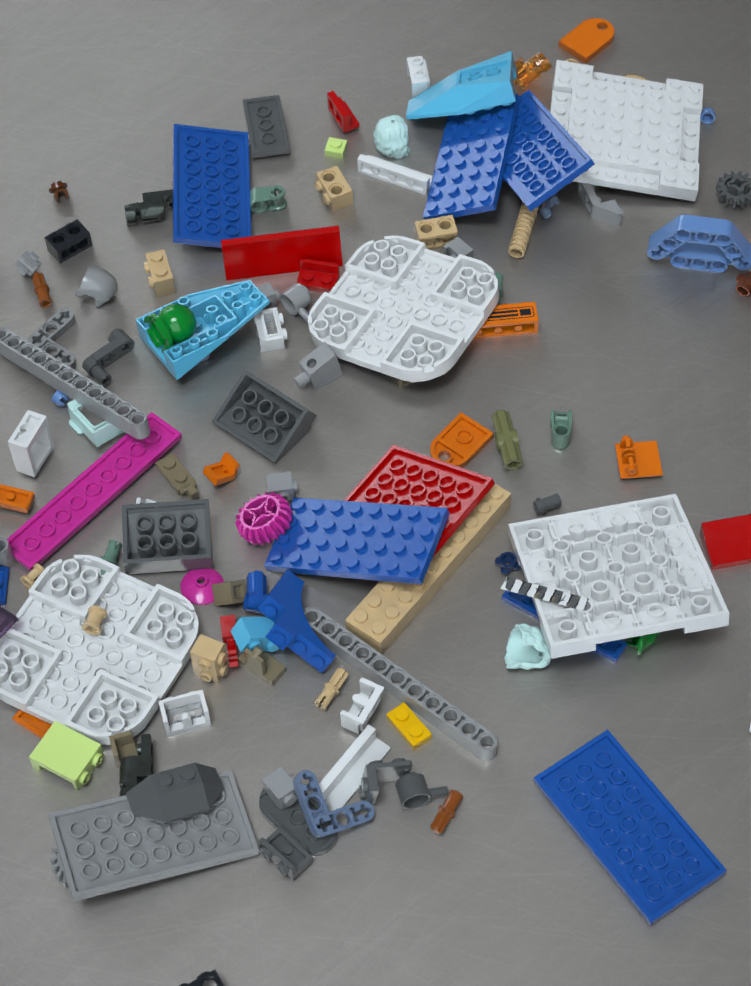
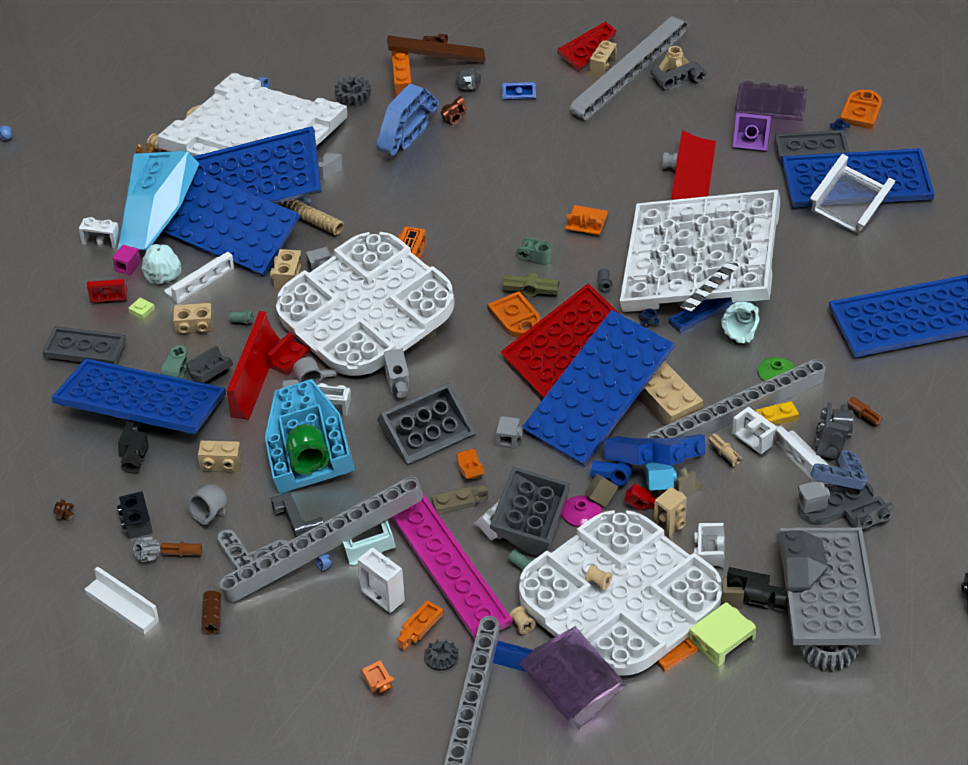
camera: 70 degrees left, 10 degrees down
dark pink gear [235,492,293,546] -> none
orange tile [558,18,614,63] -> none
none -> dark pink brick [112,245,141,276]
none -> dark grey bracket [186,346,233,383]
none -> sand green pin [229,310,253,324]
none -> bright green dish [758,357,795,381]

